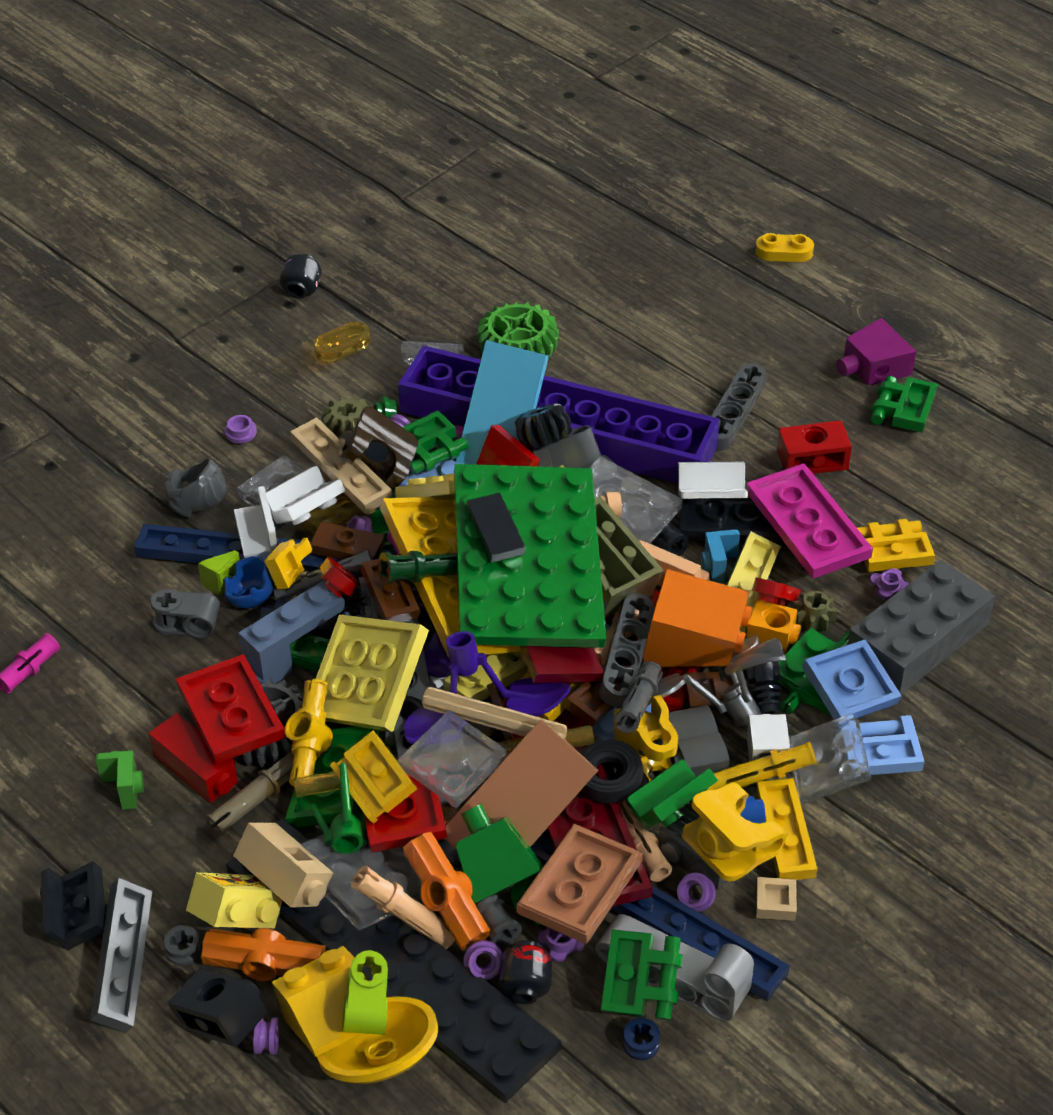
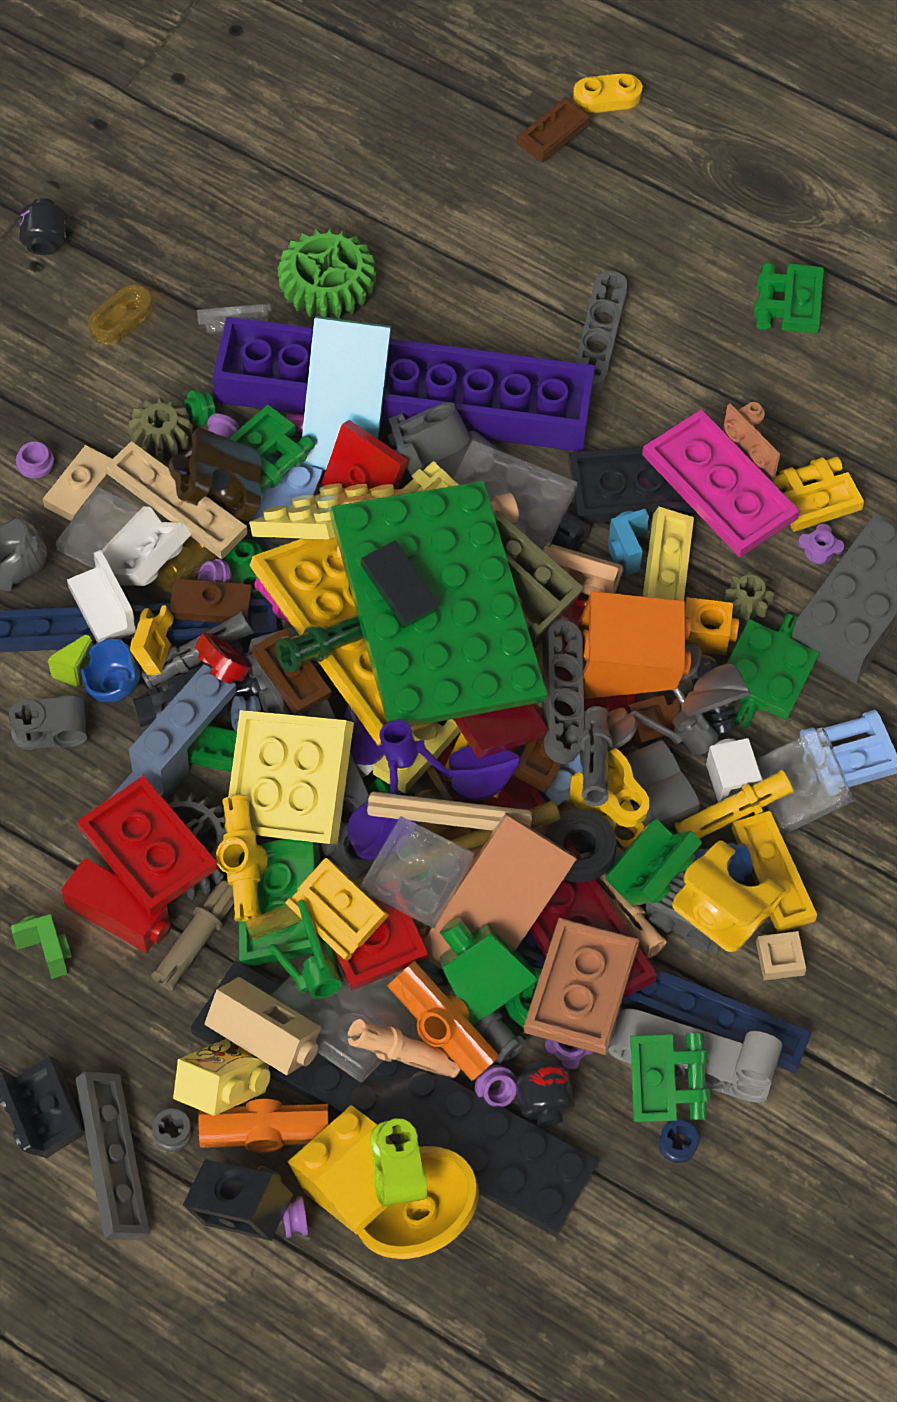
camera: 15 degrees left, 15 degrees up
black gear [514,403,572,450] -> none
medium lavender plate [677,873,716,912] -> none
white panel [678,462,748,499] -> none
red plate [752,577,801,608] -> none
red brick [777,420,852,474] -> none
medium blue plate [802,639,902,725] -> none
magenta torso [836,318,916,385] -> none
none -> tan plate [43,445,112,524]
none -> reddish brown plate [517,97,591,163]
none -> nougat hinge [723,402,780,483]

